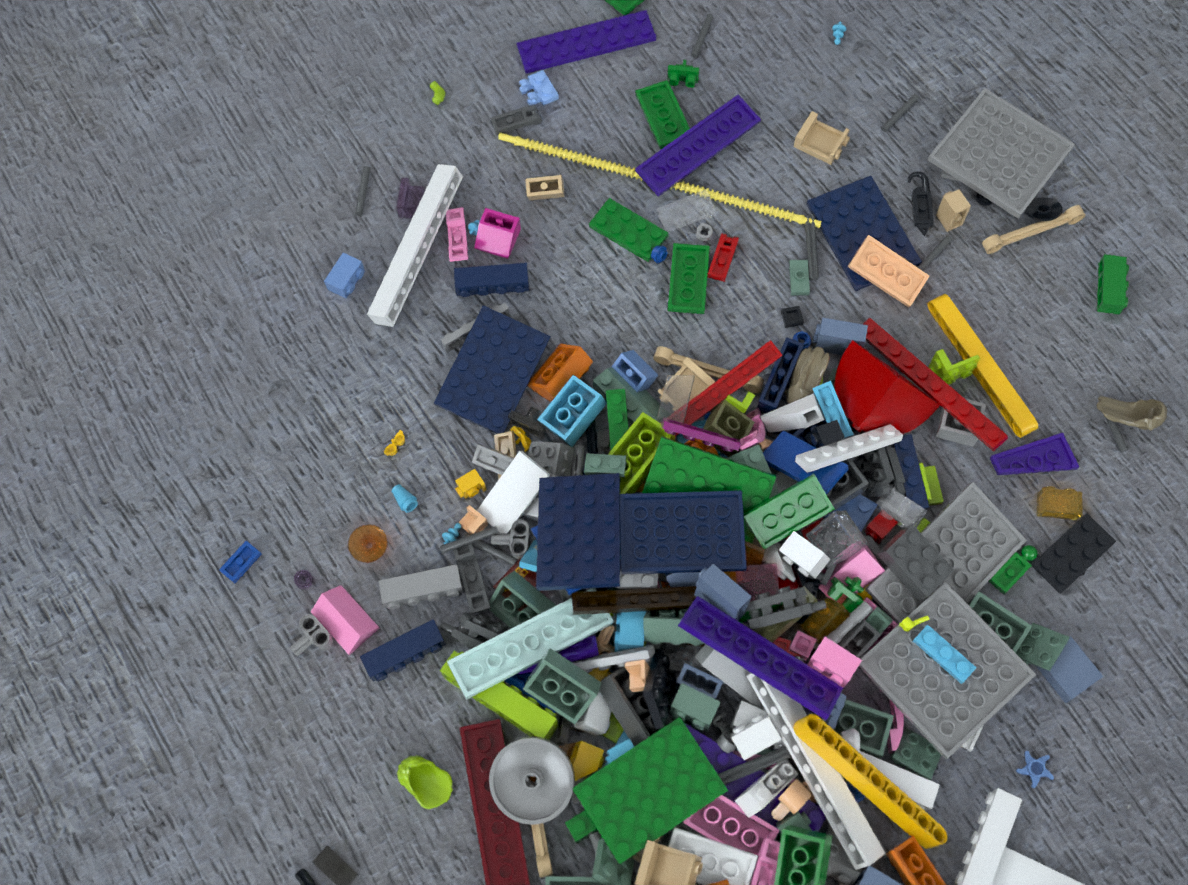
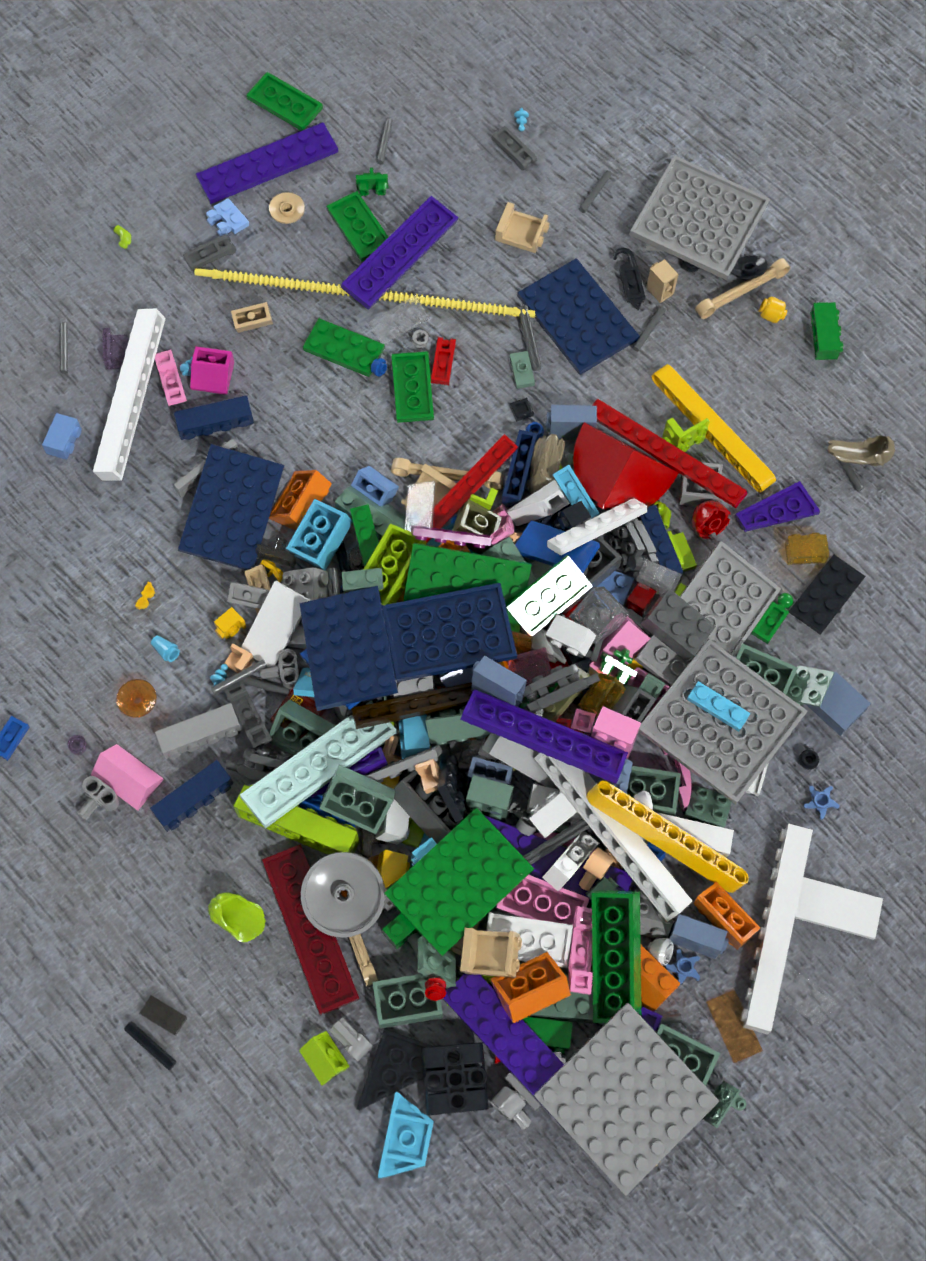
camera: 15 degrees left, 0 degrees up
light grey piece [820,601,873,644] -> none
light nougat plate [847,235,929,307] -> none
neon yellow hand [899,615,929,632] -> none
none -> tan dish [269,192,305,224]
none -> dark grey plate [492,126,537,170]
none -> lime arm [654,501,671,529]
none -> red cylinder [691,500,731,539]
none -> yellow head [759,296,788,323]
none -> black plate [799,750,819,770]

